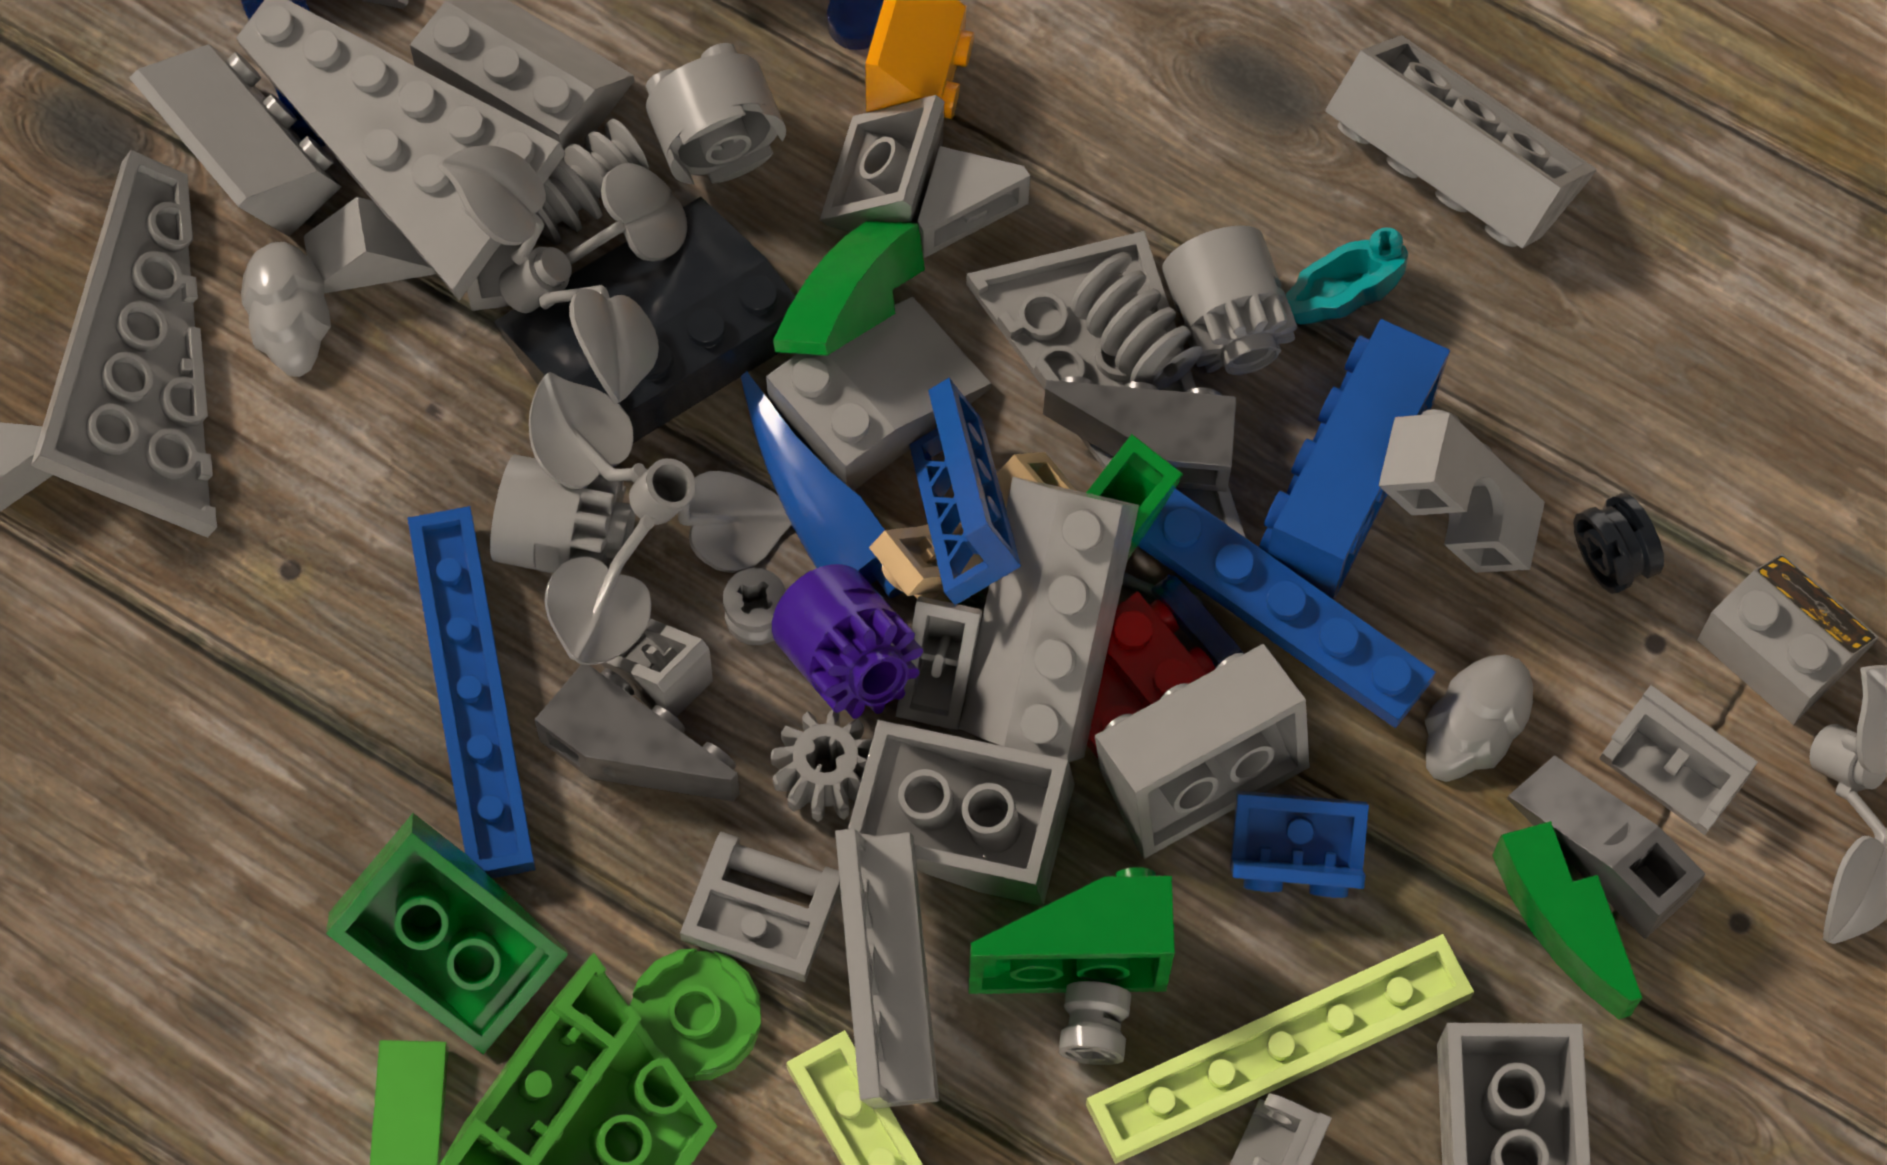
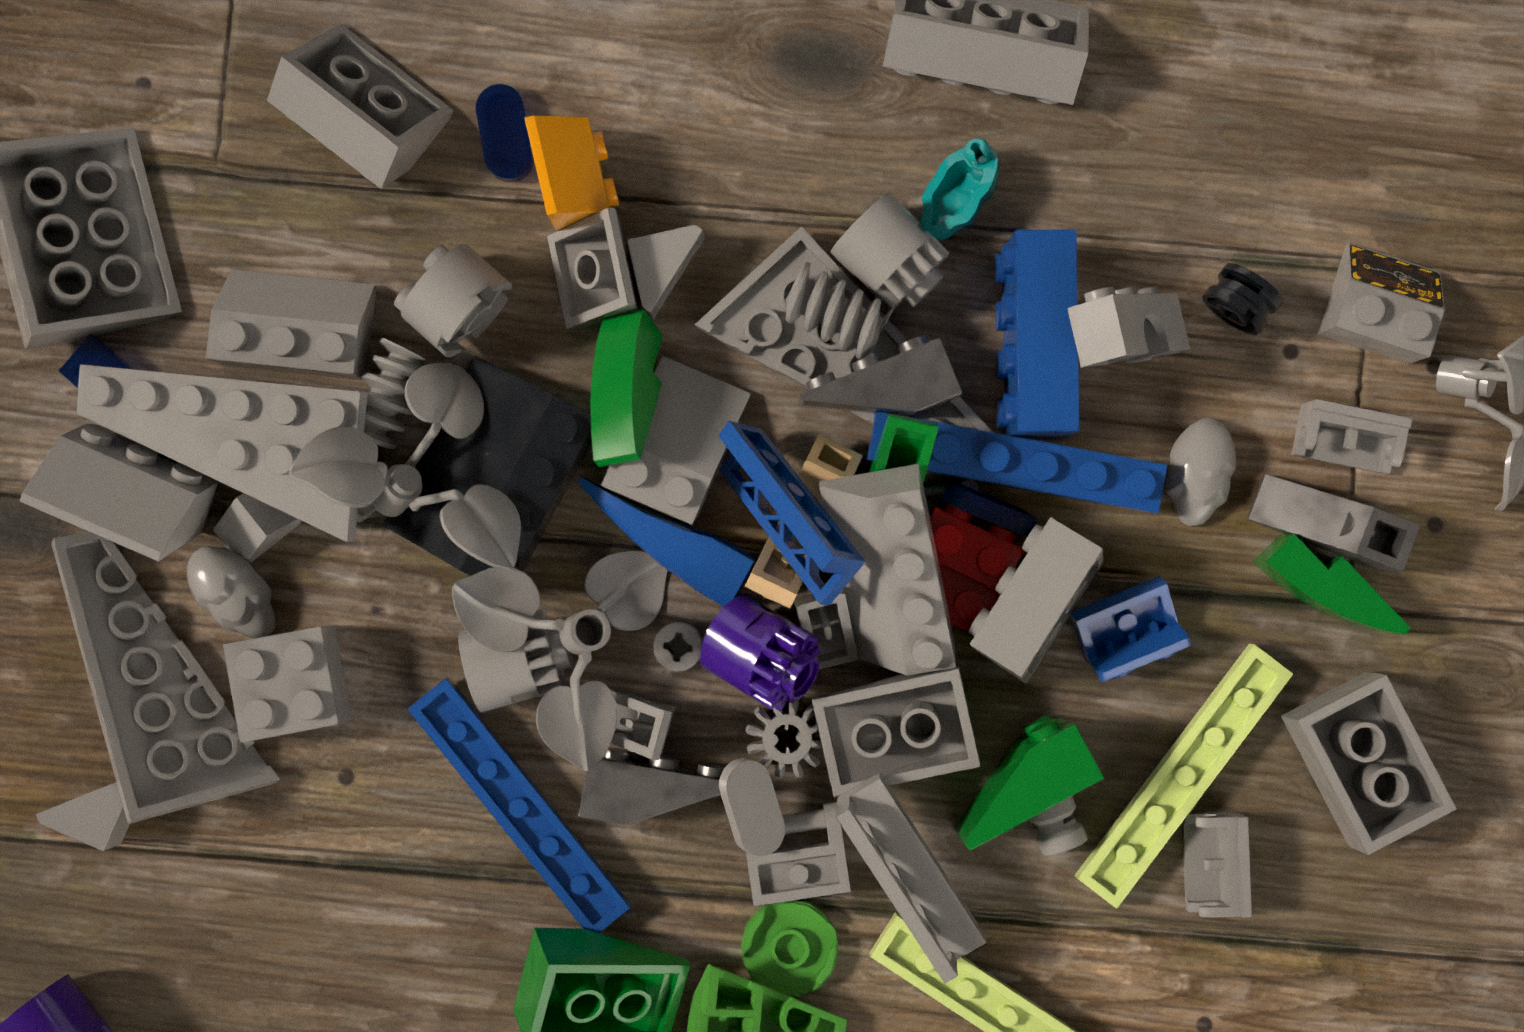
camera: 30 degrees left, 20 degrees up
none -> light grey brick [223,625,352,743]
none -> light grey tile [719,758,785,856]

